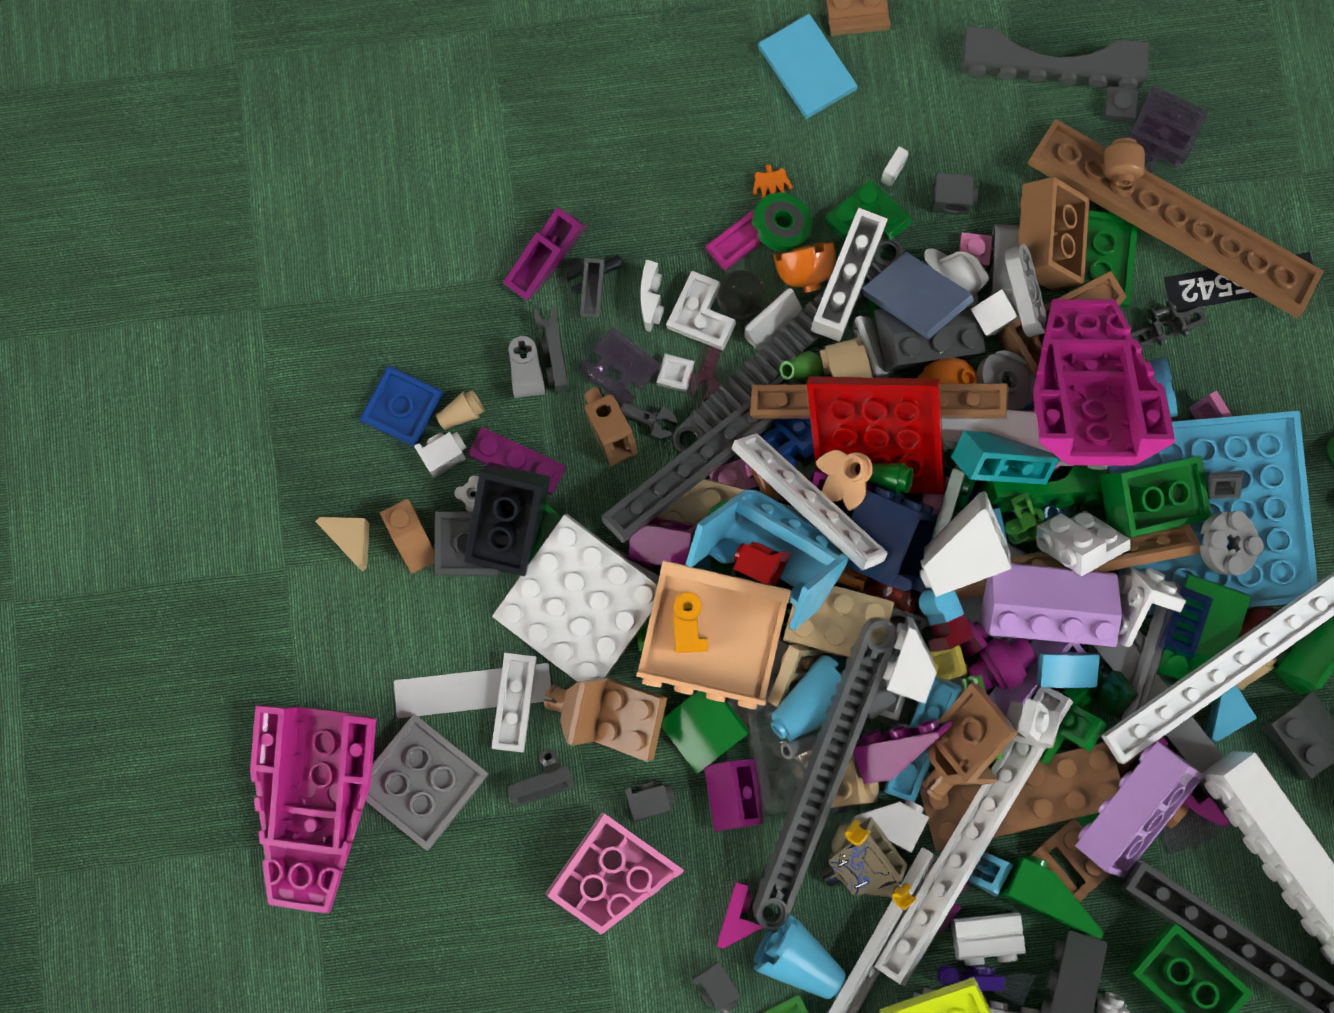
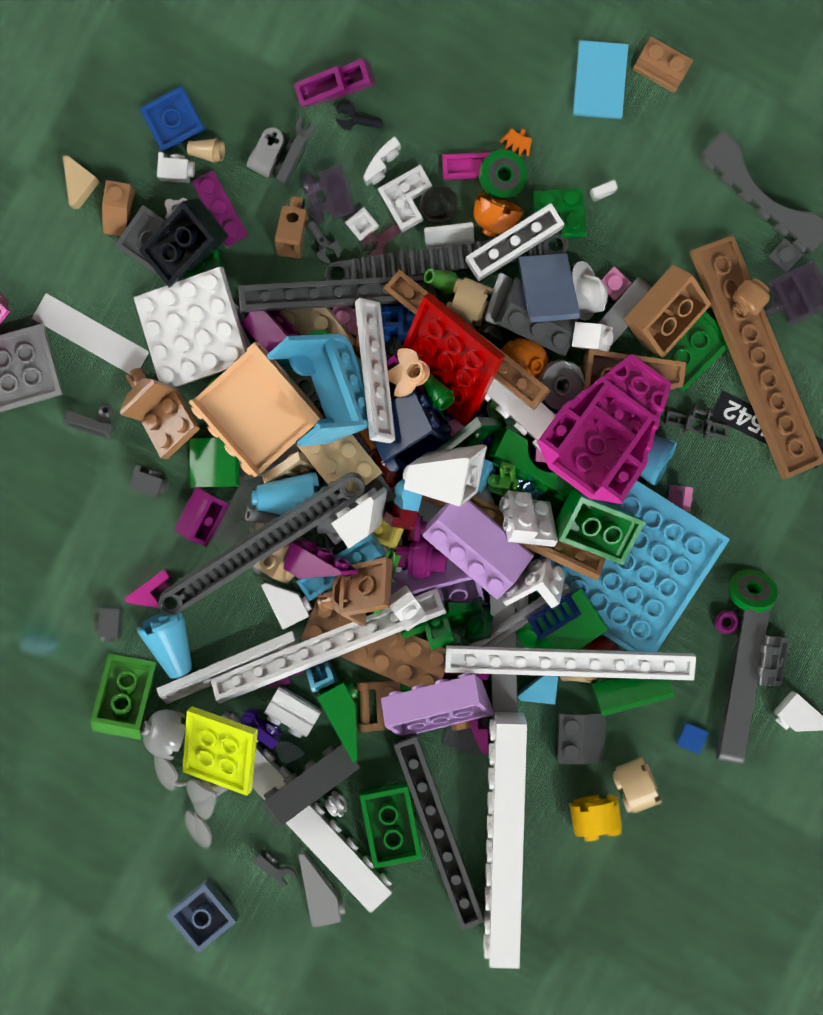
camera: 35 degrees right, 10 degrees up
white plate [491,653,537,753] -> none
bright pink wedge [545,813,685,934] -> none
dark grey piece [580,258,606,318] -> none
light orange leg [673,592,708,653] -> none
red window [733,541,792,586] -> none
dark tan torso [823,817,917,910] -> none
dark grey brick [931,173,978,215] -> none
teal slope [951,430,1060,485] -> none
light grey beam [1005,244,1048,337] -> none
medium azure slope [1037,652,1100,688] -> none
light grey plate [1200,511,1264,576] -> none
dark grey slope [1207,470,1243,499] -> none

